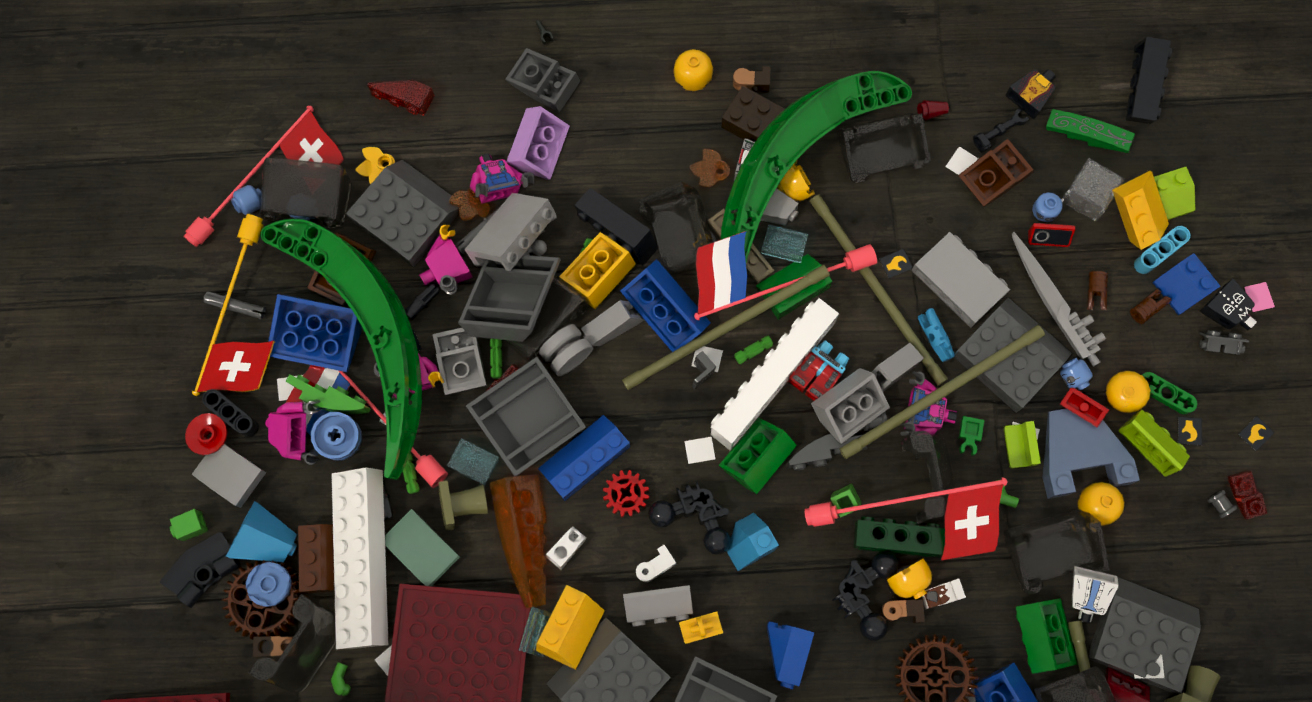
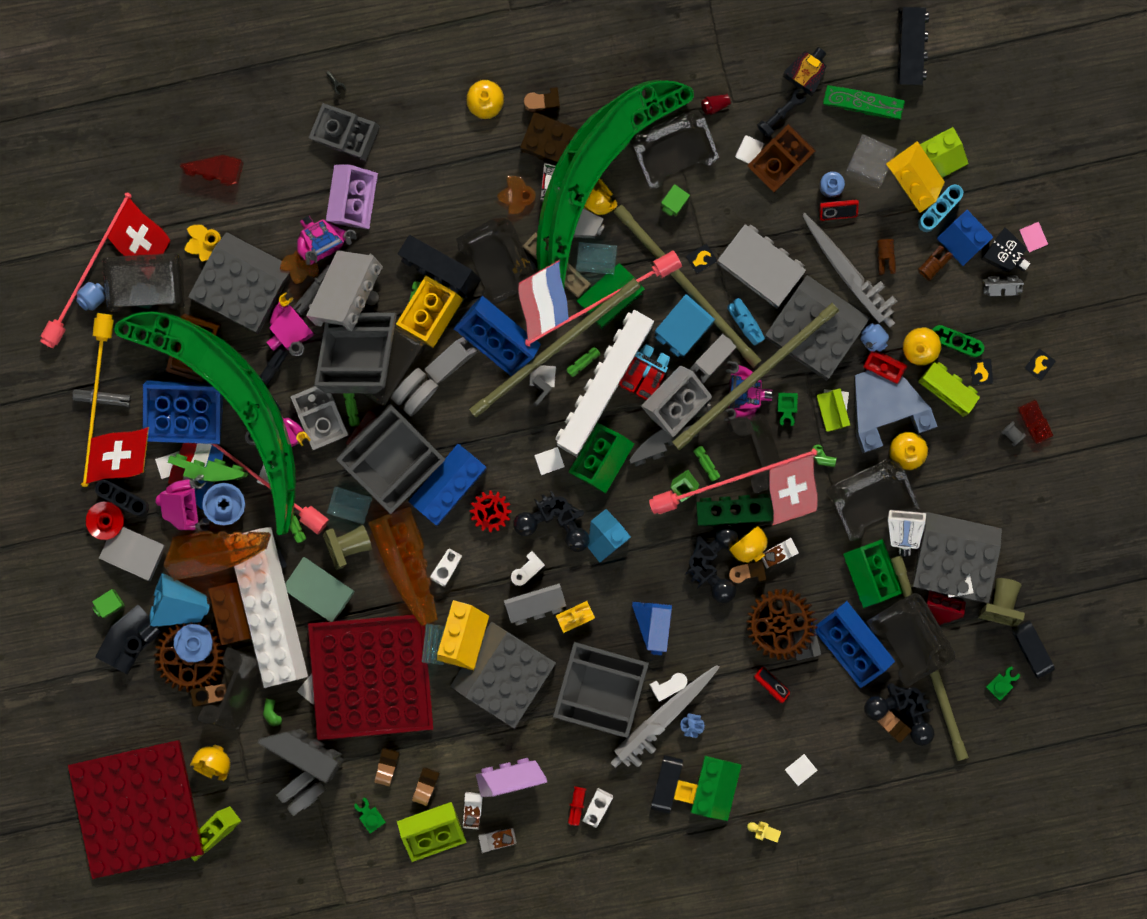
camera: 15 degrees left, 10 degrees up
none -> clear orange wedge [164,531,271,581]
none -> dark azure slope [654,294,715,357]
none -> bright green brick [661,184,690,216]
none -> bright green axle [694,446,720,482]

